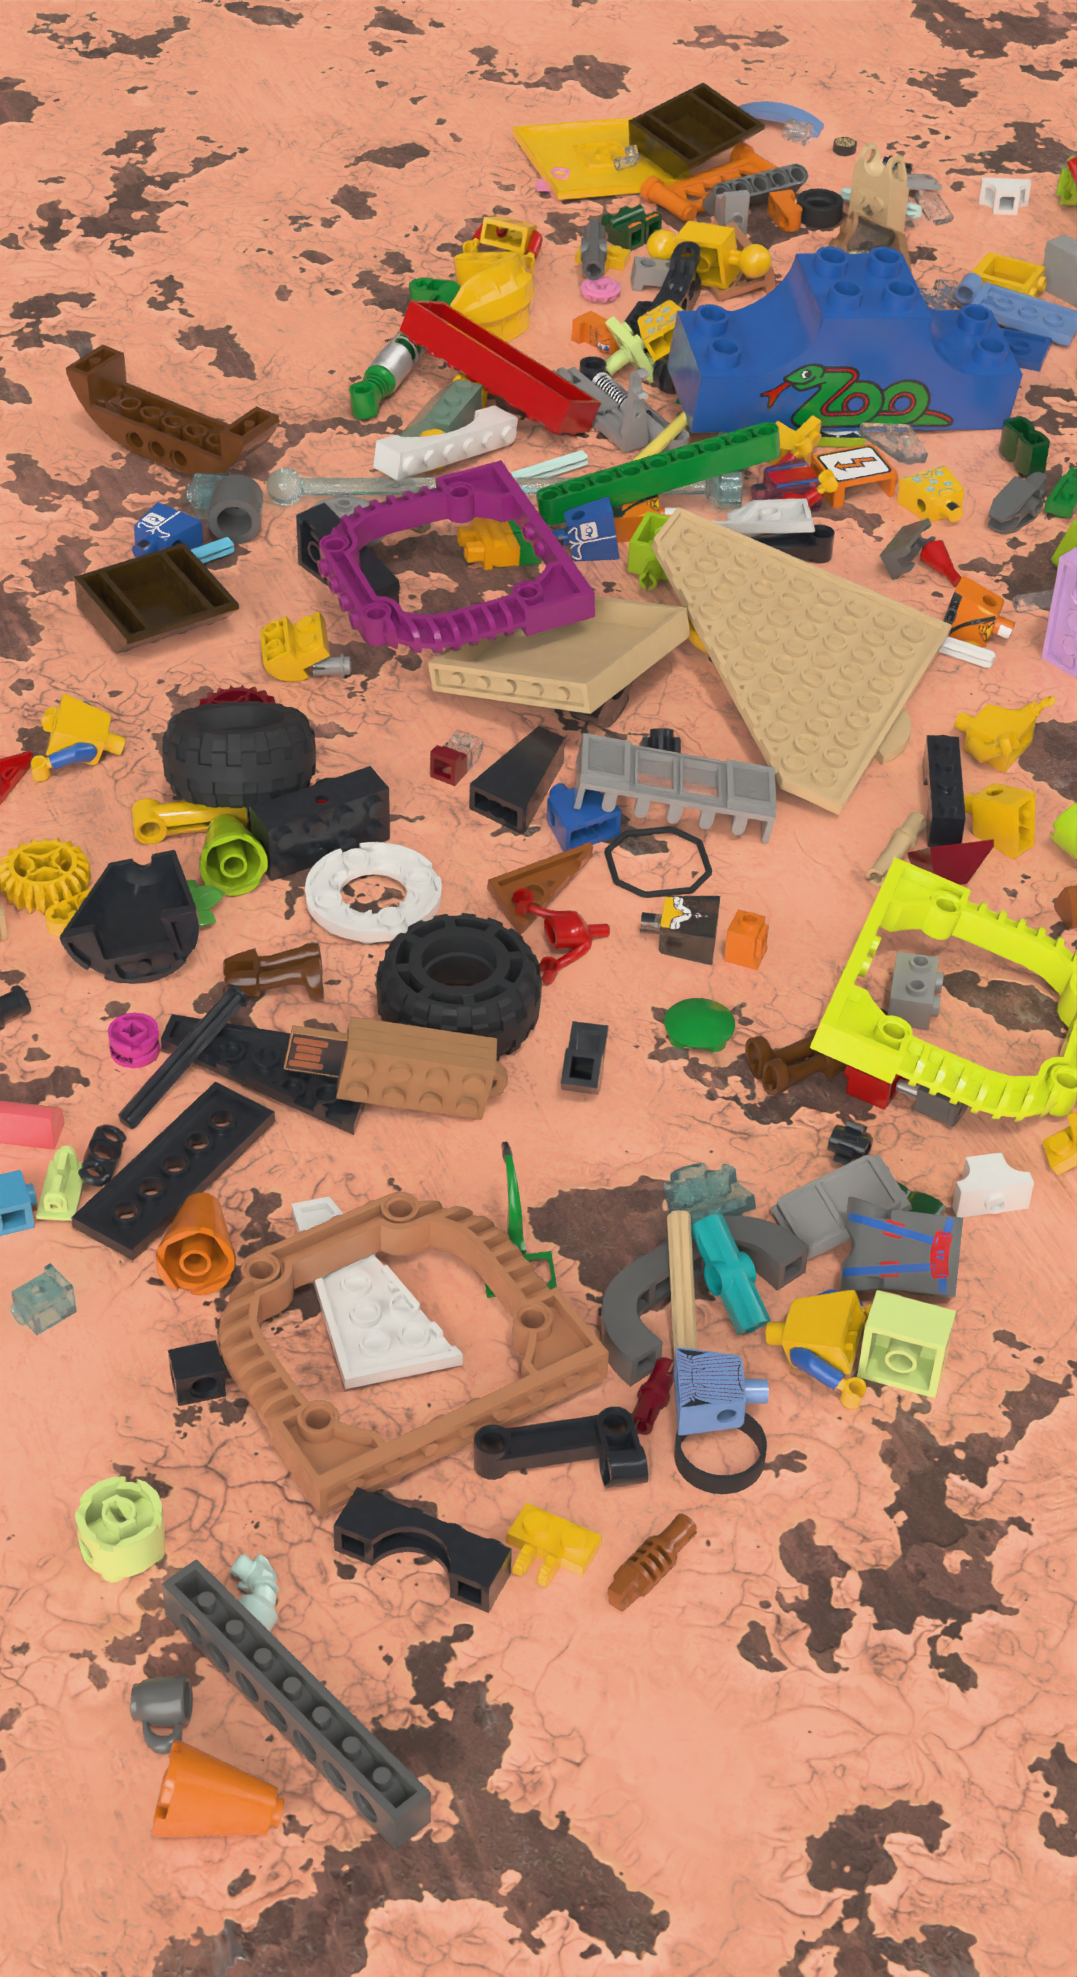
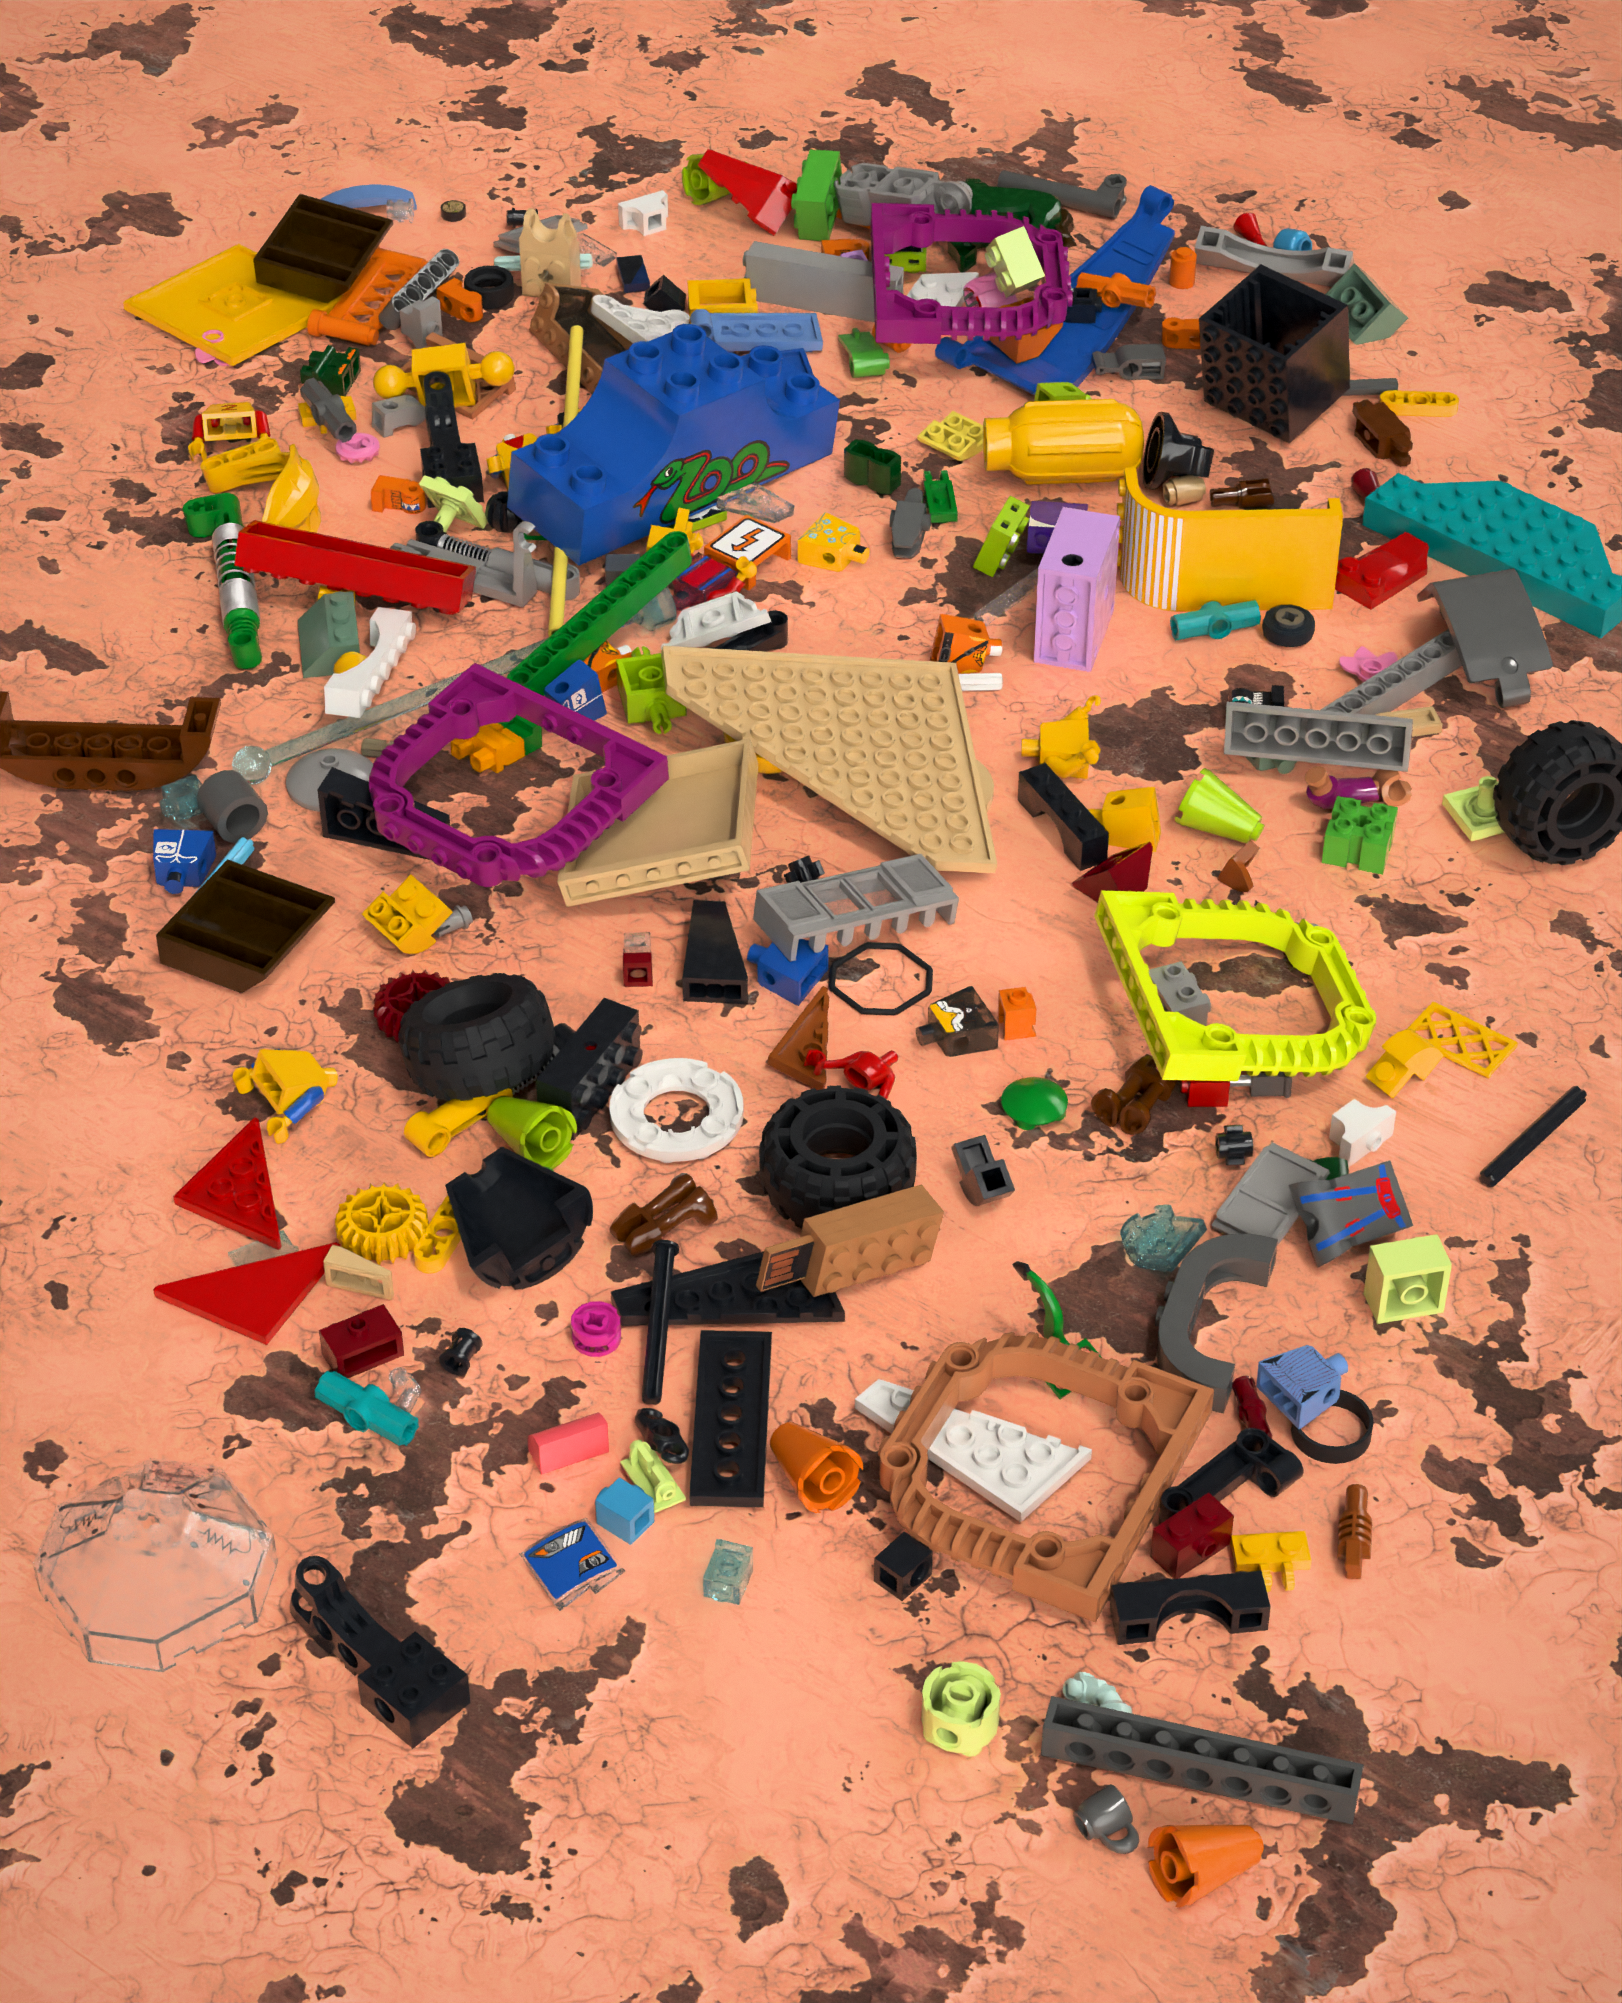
camera: 30 degrees left, 0 degrees up
light aqua axle [511,450,588,487] -> none
clear arm [614,145,640,171] -> none
yellow torso [637,300,684,362] -> none
tan axle [667,1210,698,1360] -> none
teal piece [691,1213,771,1335] -> none
yellow torso [765,1289,873,1409] -> none
tan pin [866,812,928,887] -> none
dark grey hinge [879,518,936,580] -> none
red cone [920,540,962,587] -> none
none -> white beam [591,295,690,344]
none -> tile [616,255,650,293]
none -> black brick [643,275,686,312]
none -> dark red brick [1150,1492,1234,1579]

